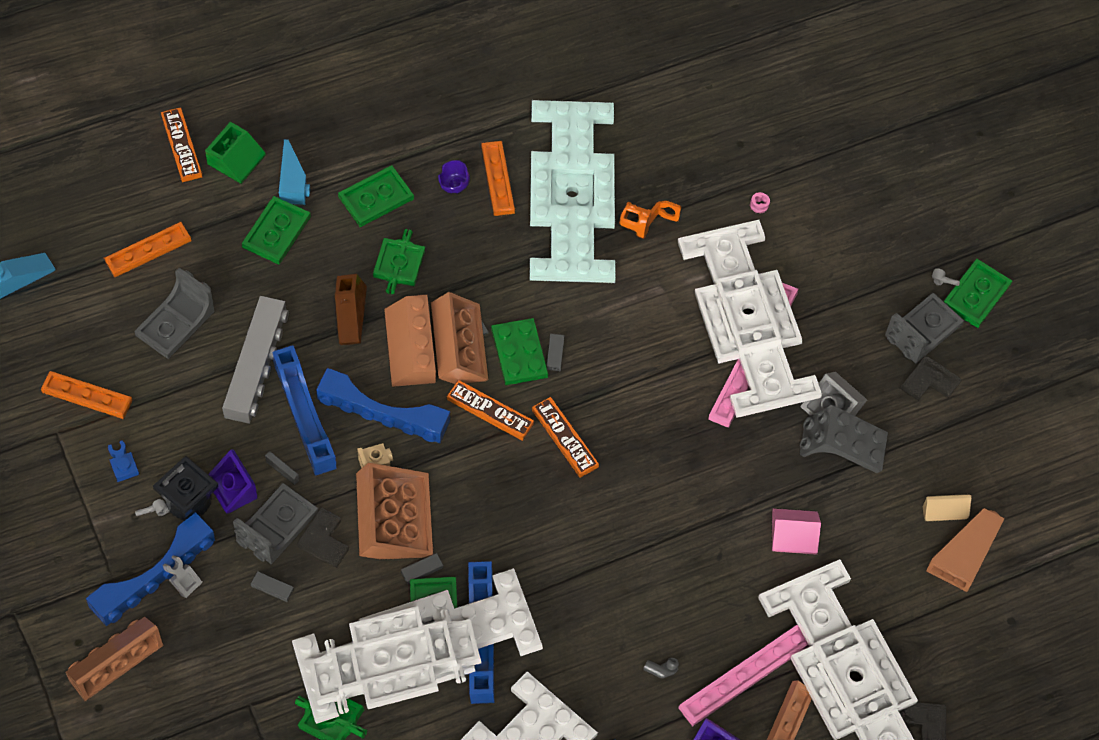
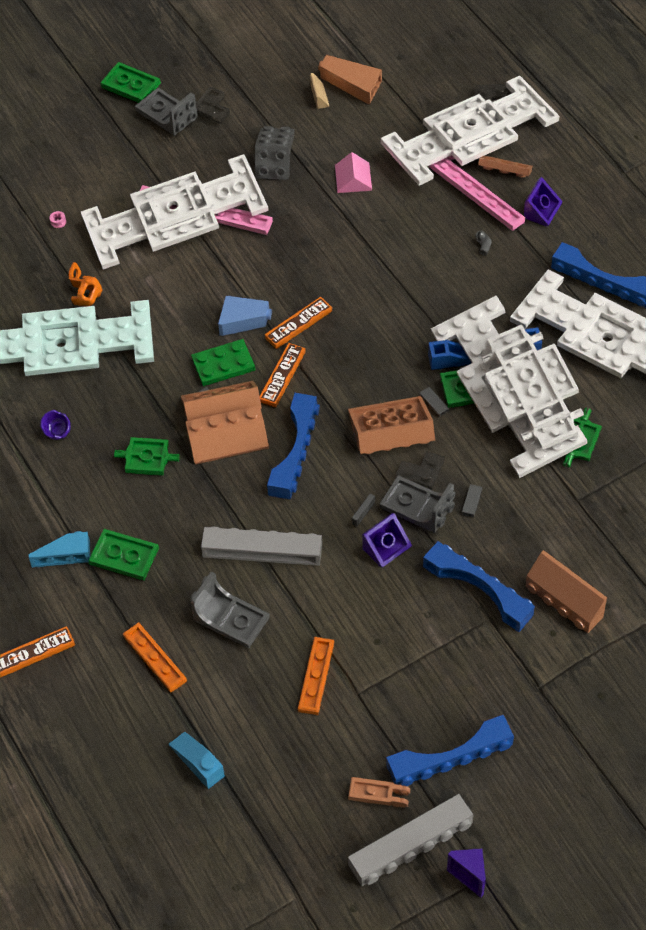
camera: 90 degrees left, 5 degrees down
blue plate [108,441,139,482] -> none
light grey hand [135,499,169,516] -> none
black piece [153,456,219,521] -> none
light grey plate [163,555,202,598] -> none
green slope [205,122,266,184] -> none
blue arch [272,346,336,476] -> none
reddish brown slope [335,274,367,345] -> none
green plate [338,165,414,227] -> none
tan brick [357,443,393,469] -> none
orange tile [481,141,515,216] -> none
dark grey piece [547,334,564,371] -> none
light grey slope [800,372,867,416] -> none
light grey hand [932,269,960,286] -> none
none -> medium blue slope [218,296,272,336]

